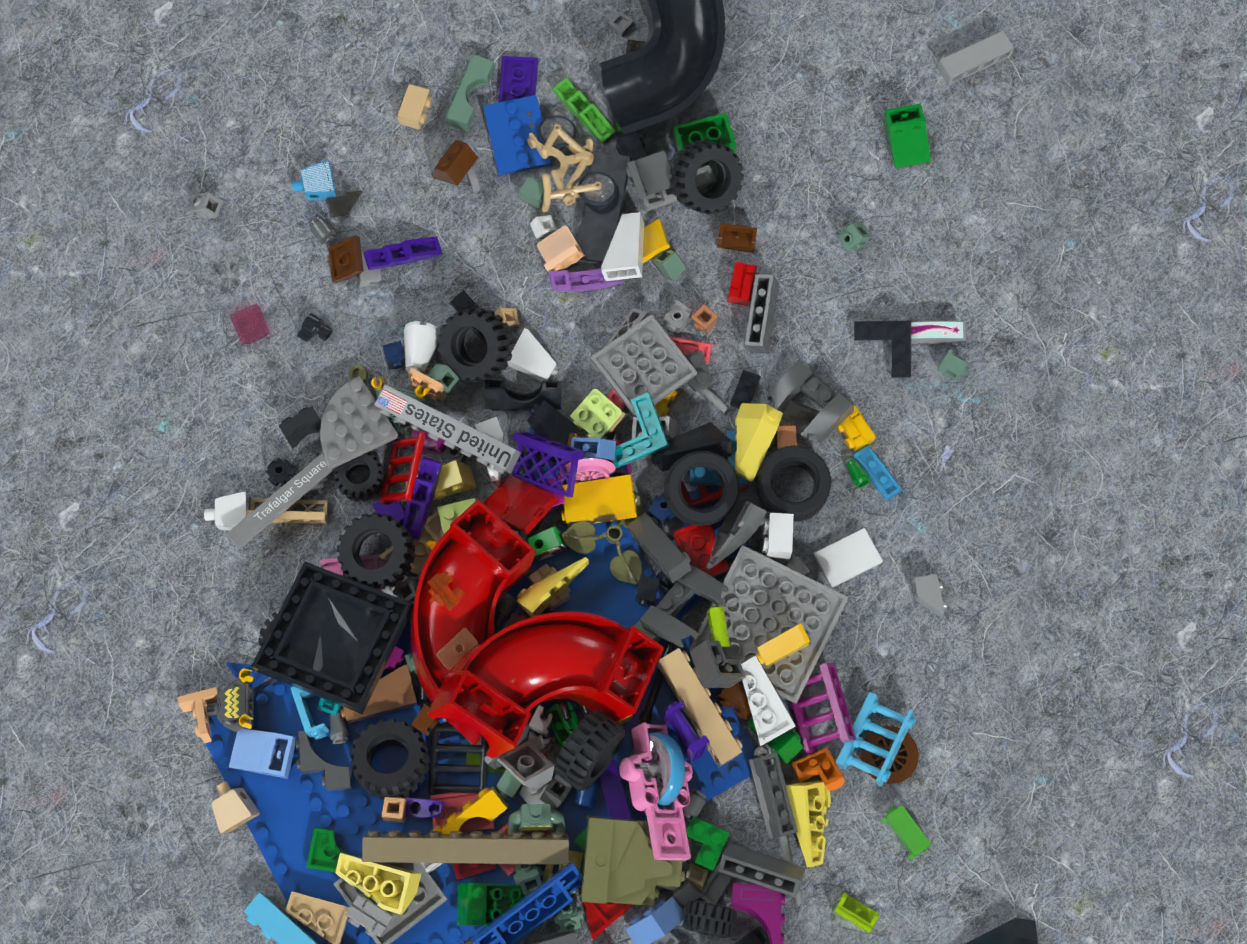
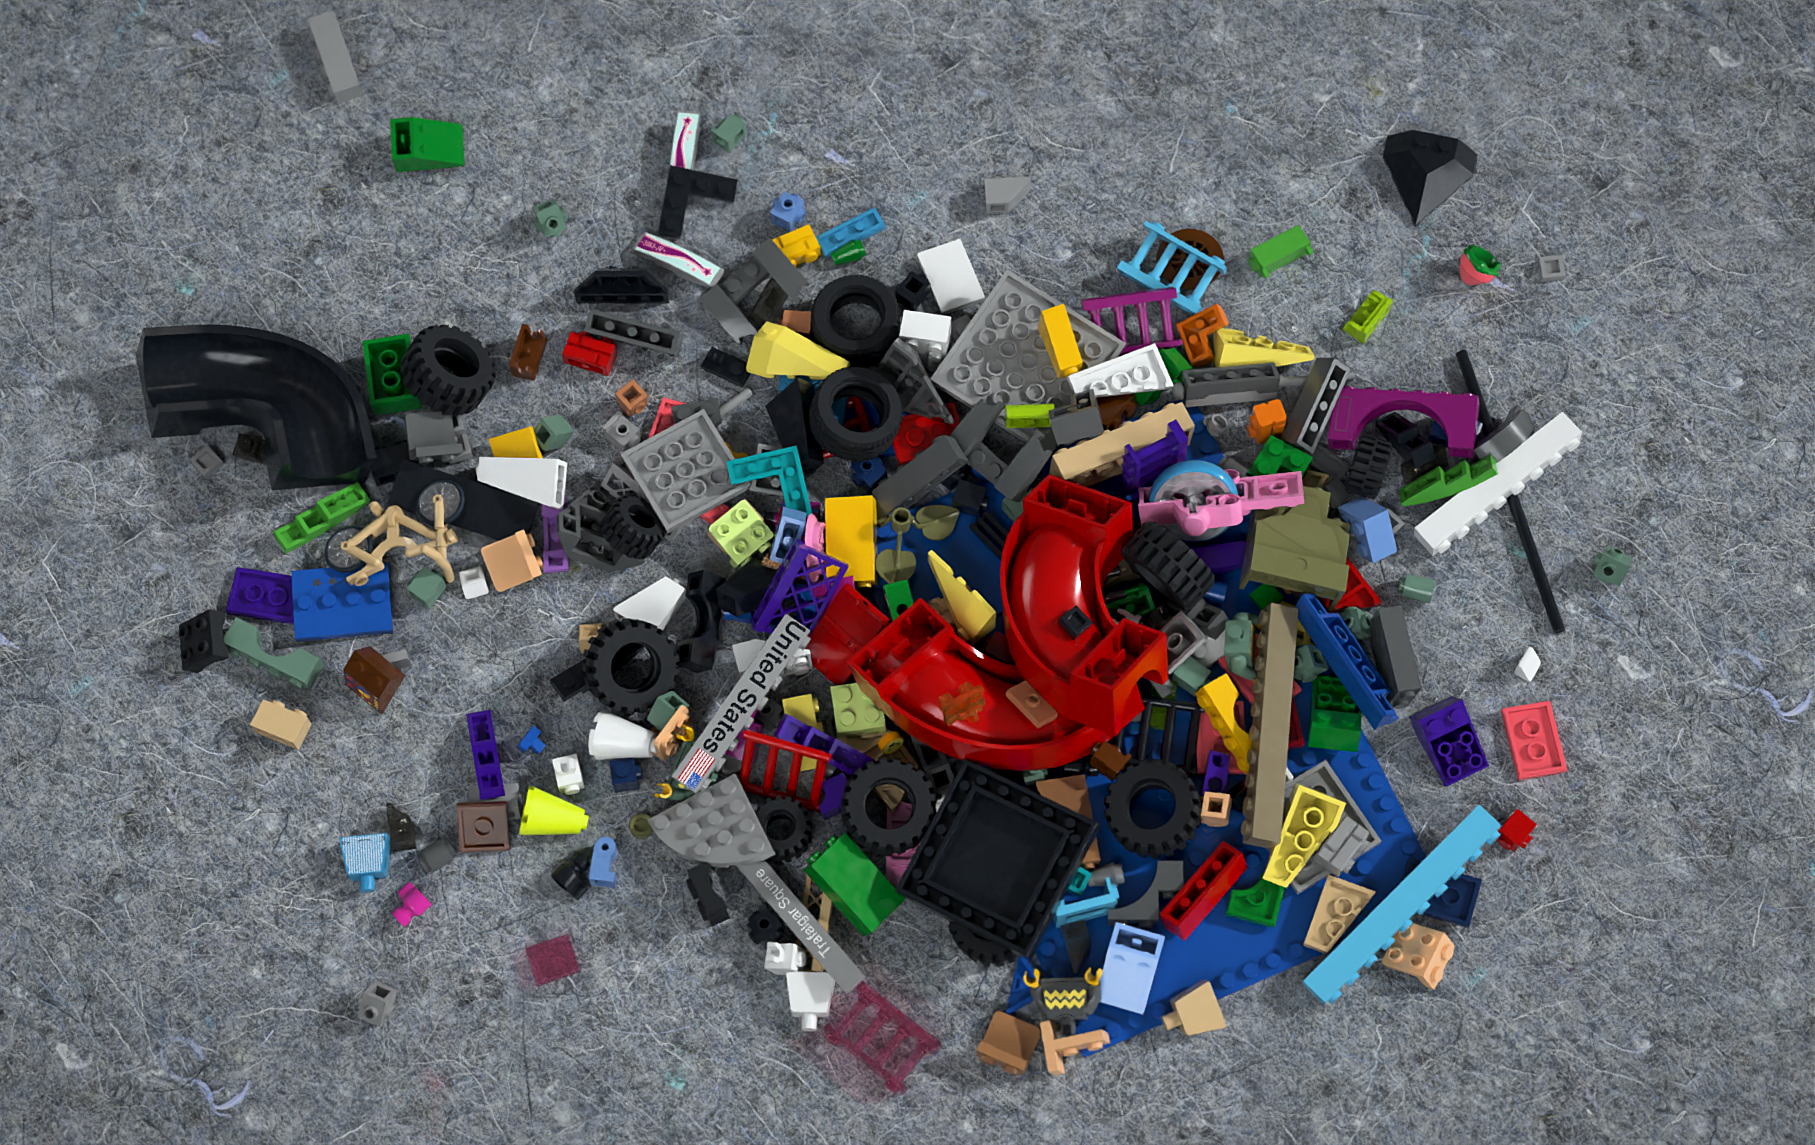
camera: 80 degrees left, 5 degrees down
none -> black brick [179,609,229,673]
none -> dark pink piece [391,882,432,927]
none -> blue tile [516,726,546,755]
none -> neon yellow cone [519,786,589,835]
none -> white brick [552,754,585,795]
none -> dark grey wedge [556,481,645,572]
none -> black wedge [574,266,670,304]
none -> medium blue leg [589,837,618,888]
none -> black tyre [600,495,667,559]
none -> slope [632,231,725,289]
none -> white brick [764,942,806,975]
none -> medium blue brick [770,191,806,232]
none -> green brick [804,833,905,936]
none -> clear pink fence [824,981,941,1095]
none -> black brick [895,271,931,311]
none -> black tile [969,511,1008,561]
none -> medium nougat bracket [976,1011,1041,1076]
none -> black tile [1057,605,1093,640]
none -> clear smoke slope [1060,919,1092,974]
none -> red brick [1160,841,1248,941]
none -> light grey plate [1203,414,1229,438]
none -> black tile [1225,781,1247,813]
none -> orange brick [1247,399,1287,445]

